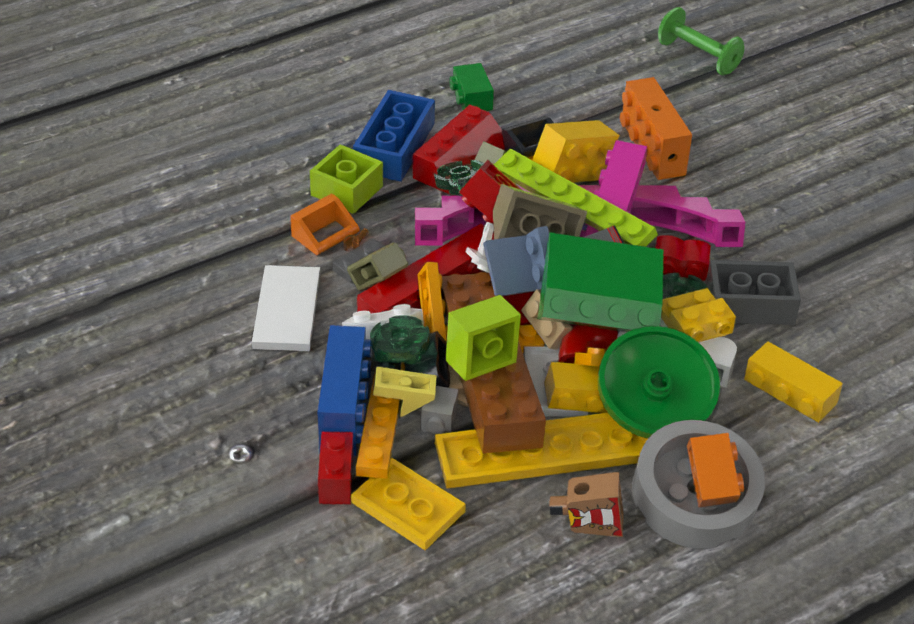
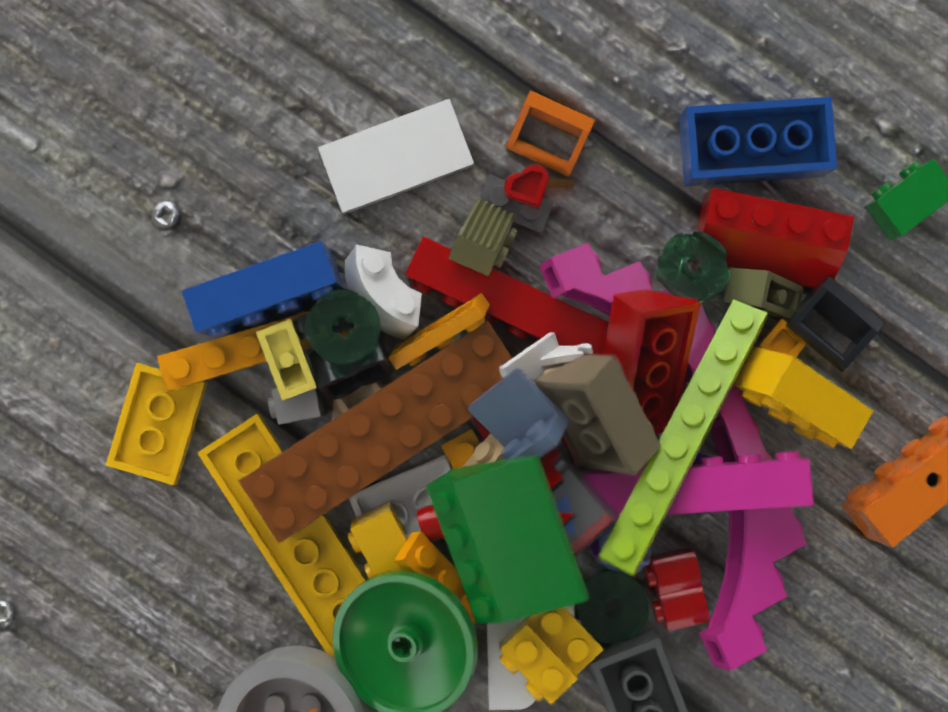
camera: 70 degrees right, 45 degrees up
lime brick [310,144,383,214] -> none
red brick [318,432,353,505] -> none
lime brick [446,295,521,381] -> none
medium nougat torso [550,472,624,537] -> none
none -> red tile [504,164,549,210]

